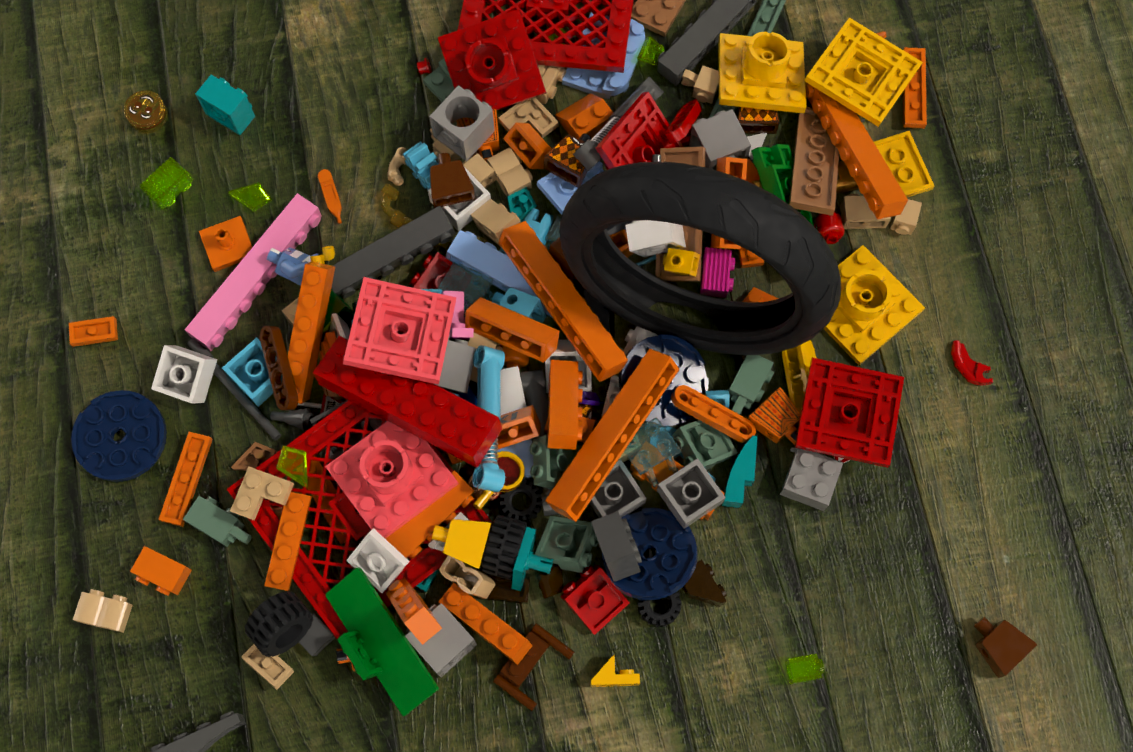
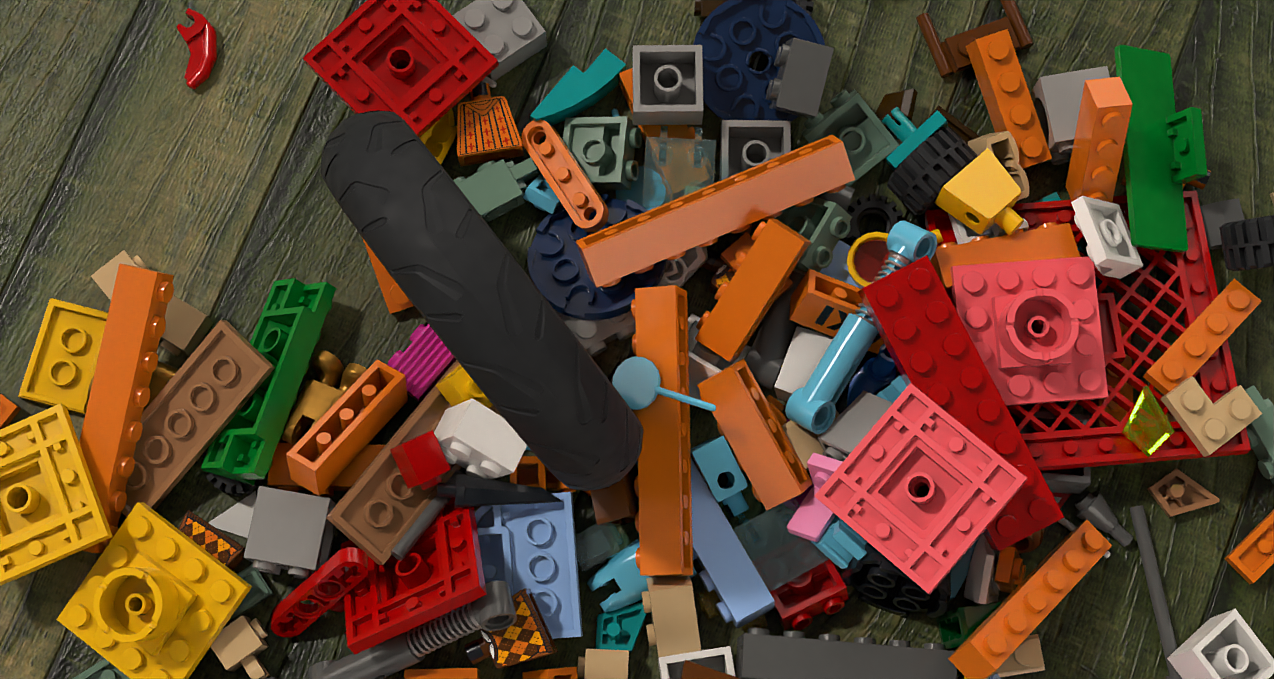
camera: 150 degrees left, 5 degrees up
medium azure brick [222,337,283,407] -> none
reddish brown beam [259,326,298,410] -> none
red plate [560,565,630,635] -> none
dark purple piece [579,391,604,406] -> none
orange tile [738,247,764,268] -> none
red head [814,212,845,244] -> none
yellow piece [823,245,925,365] -> none
none -> medium azure piece [612,356,716,411]

